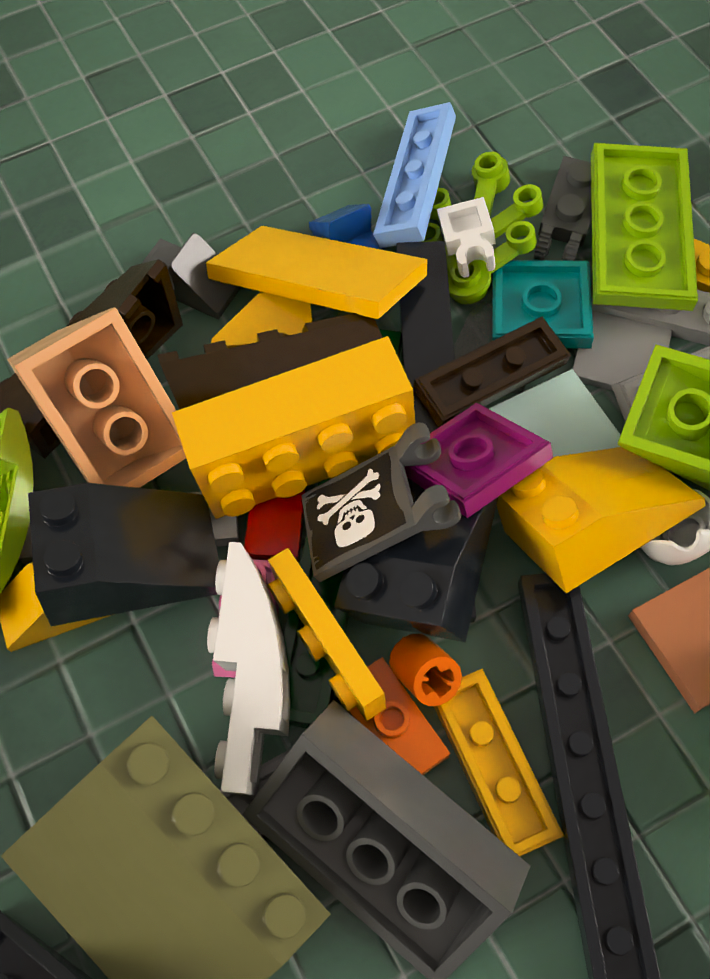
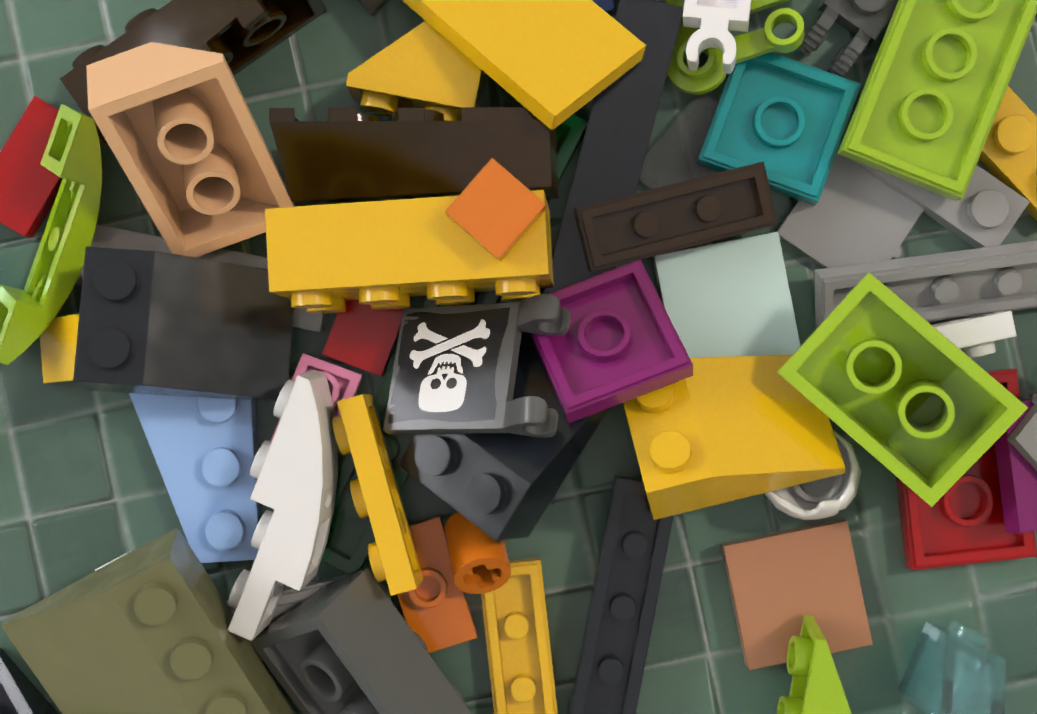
camera: 15 degrees right, 25 degrees up
none -> light blue wing [129,393,262,563]
none -> orange tile [445,158,547,262]

